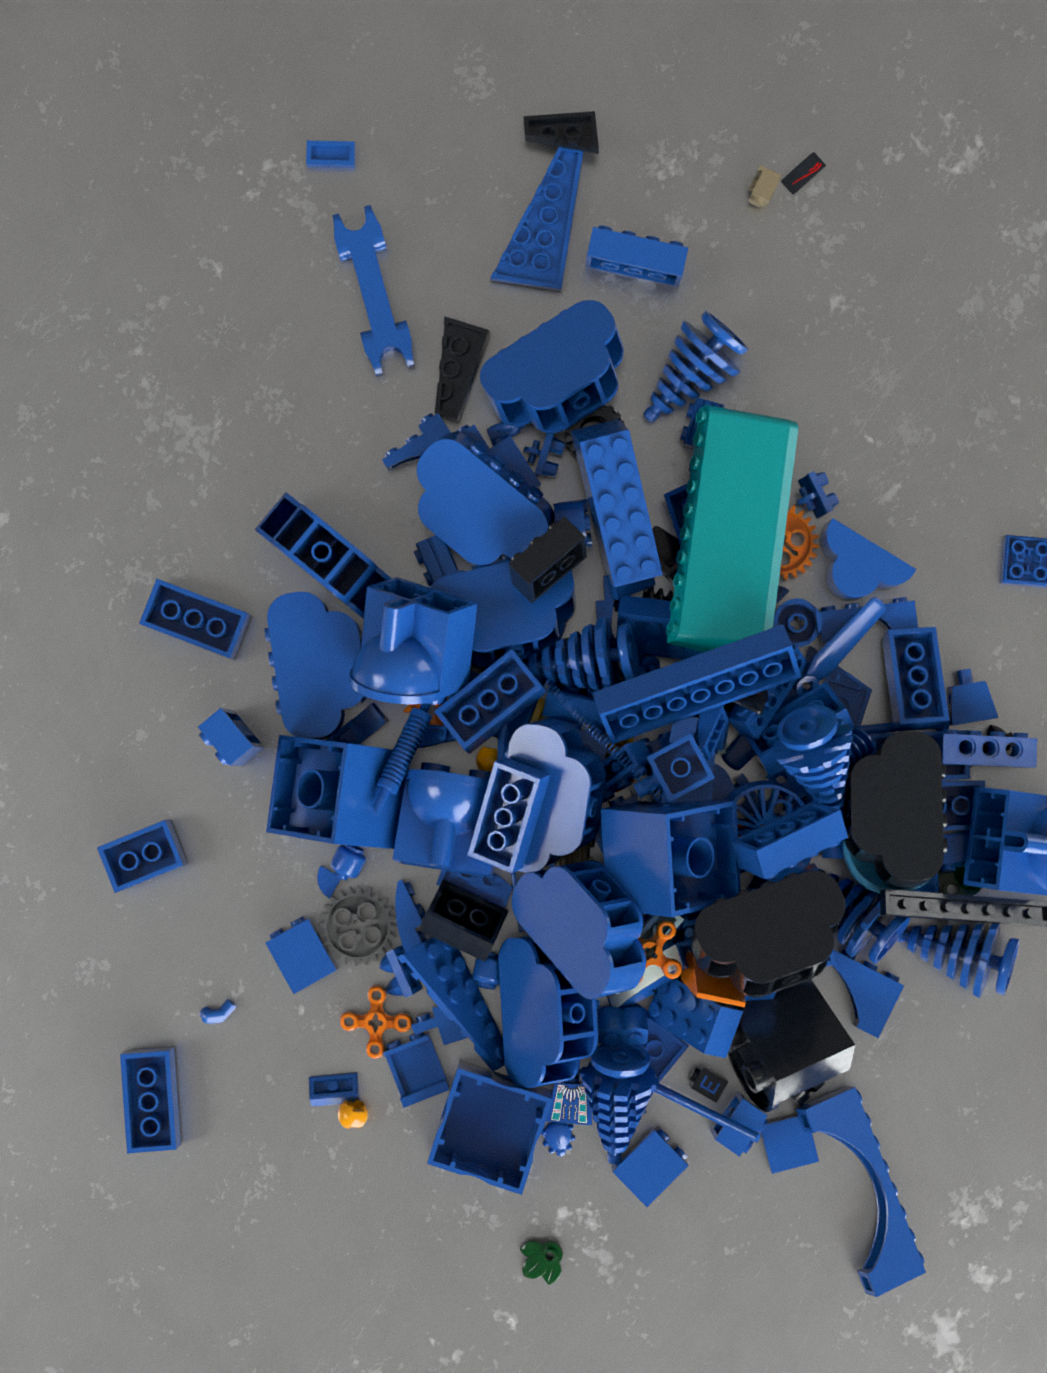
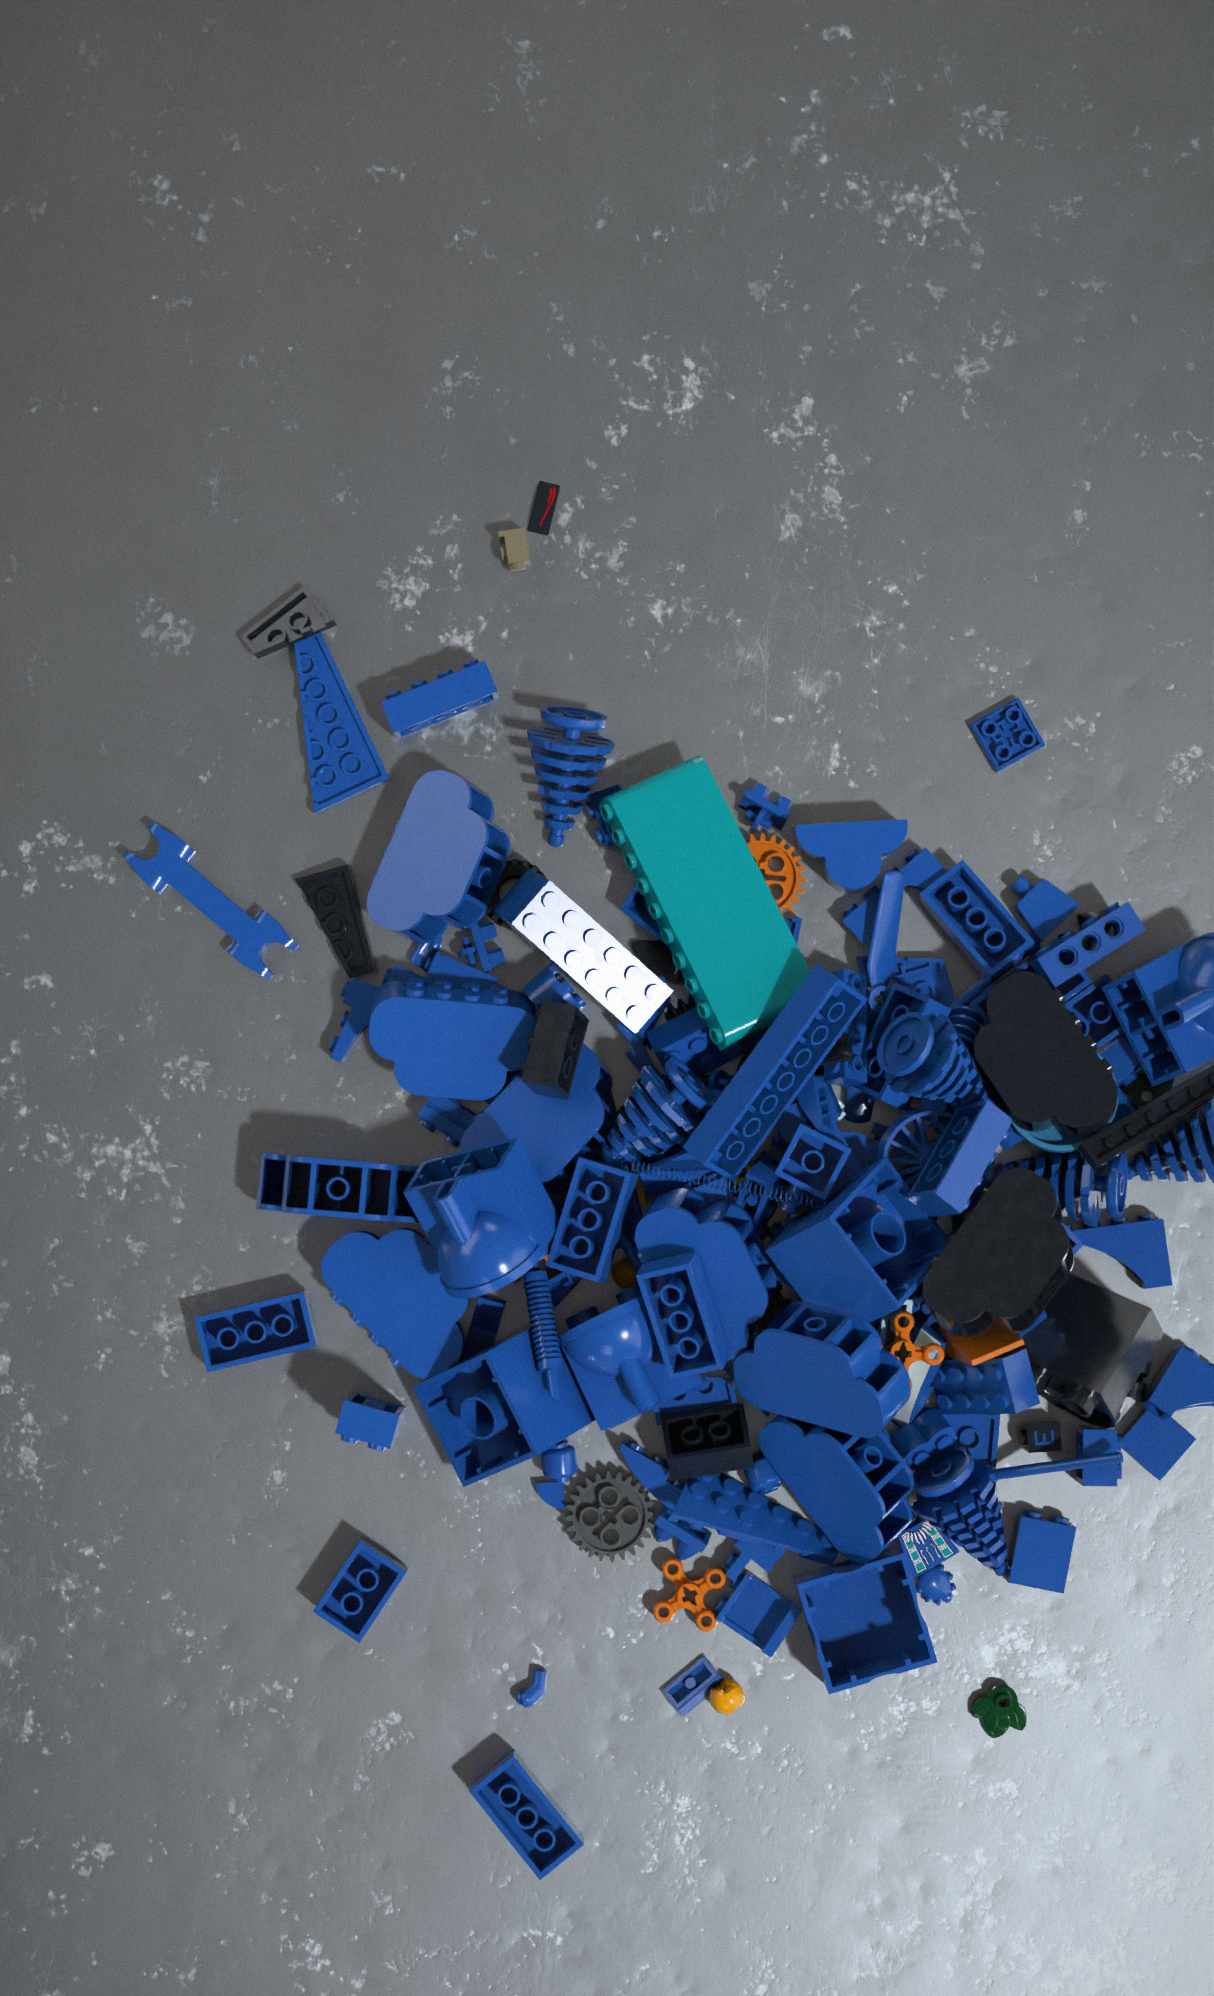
camera: 35 degrees left, 0 degrees up
blue brick [265,916,338,994] -> none
blue tile [306,140,355,168] -> none
blue brick [773,598,822,648] -> none

